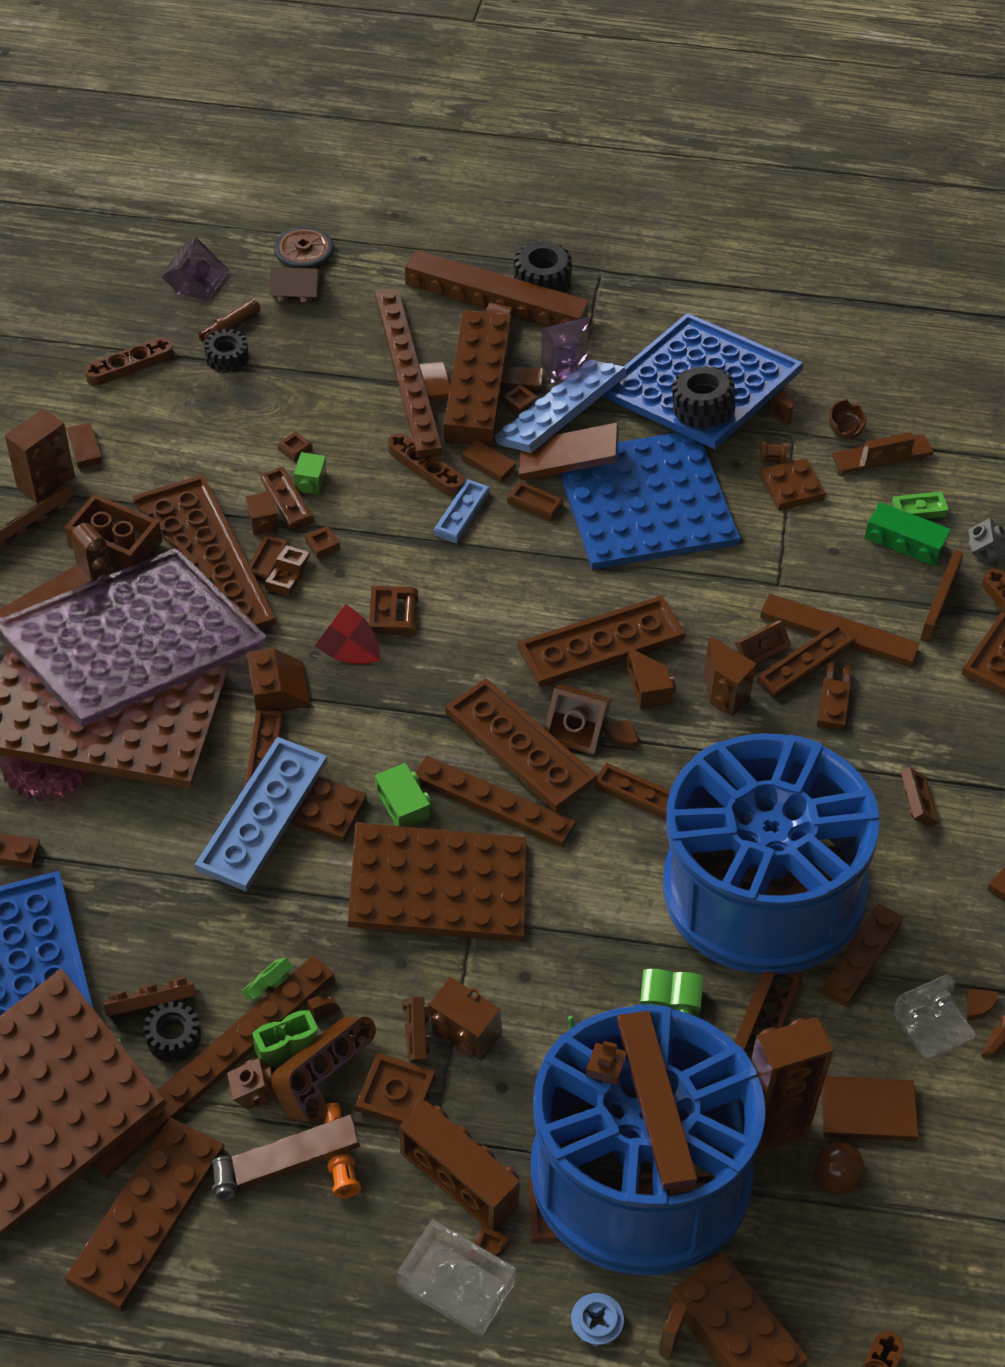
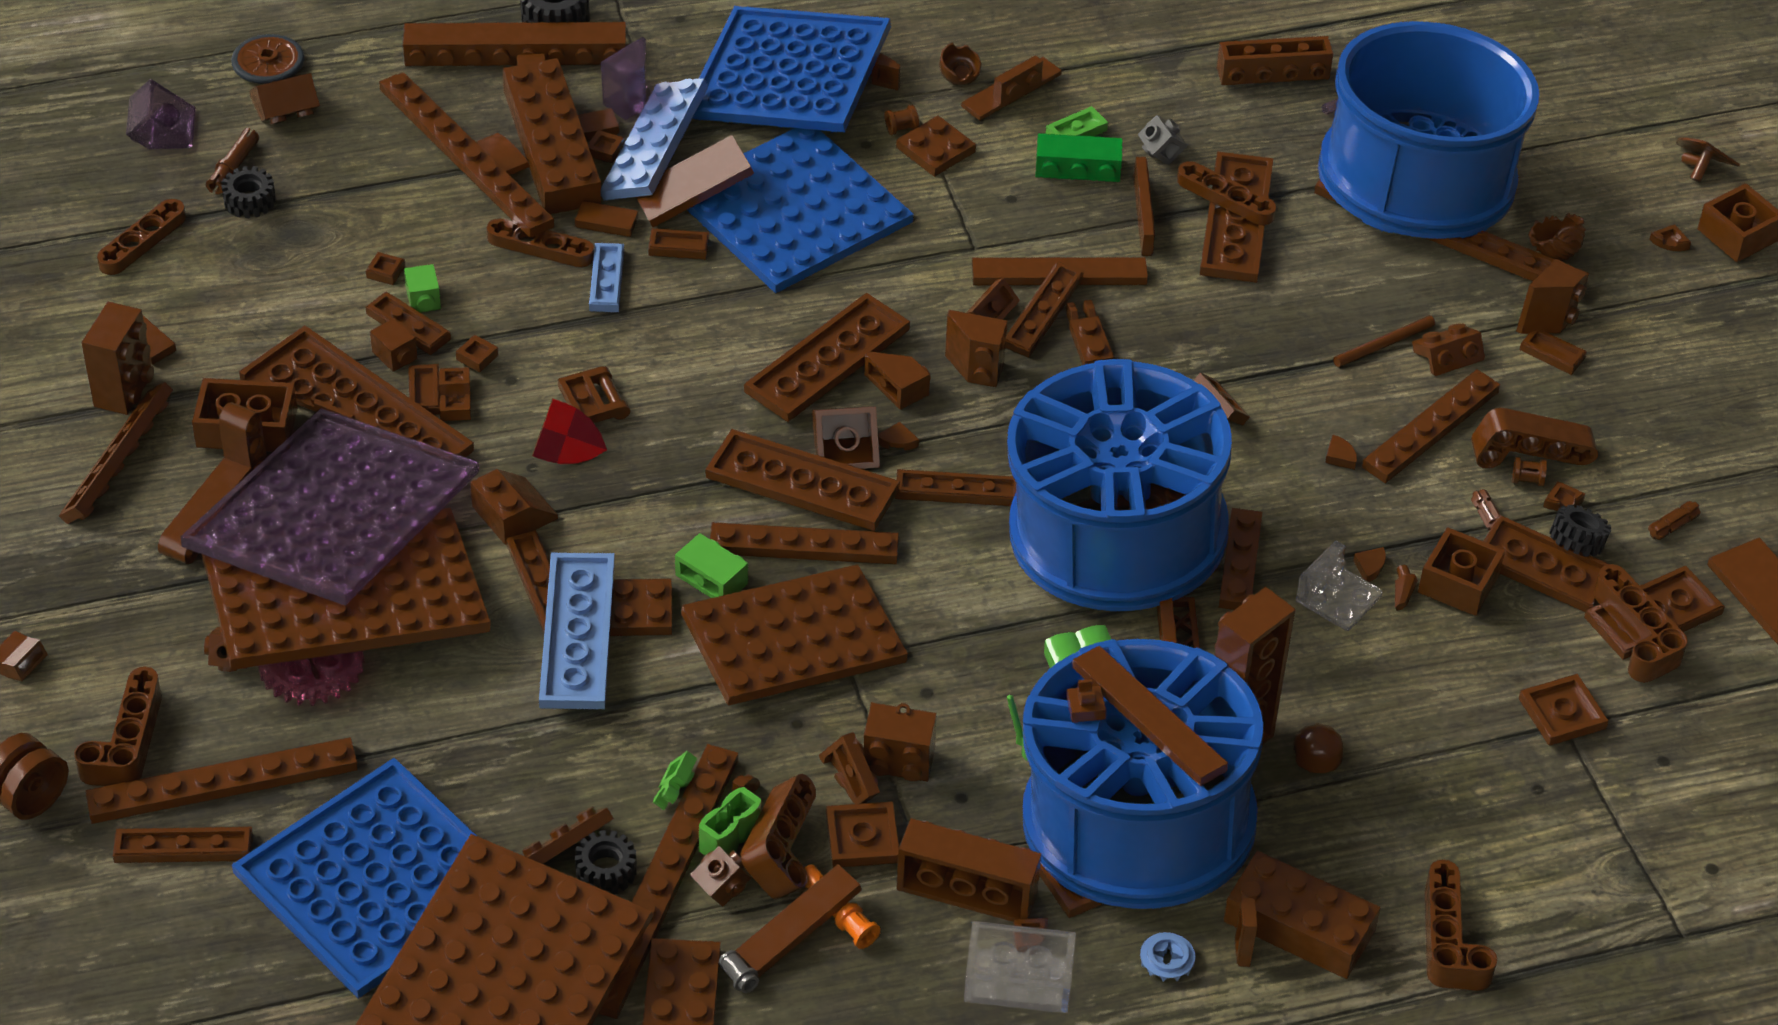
camera: 25 degrees left, 5 degrees down
black tyre [672,366,735,429] -> none
reddish brown tile [821,1076,918,1141] -> none

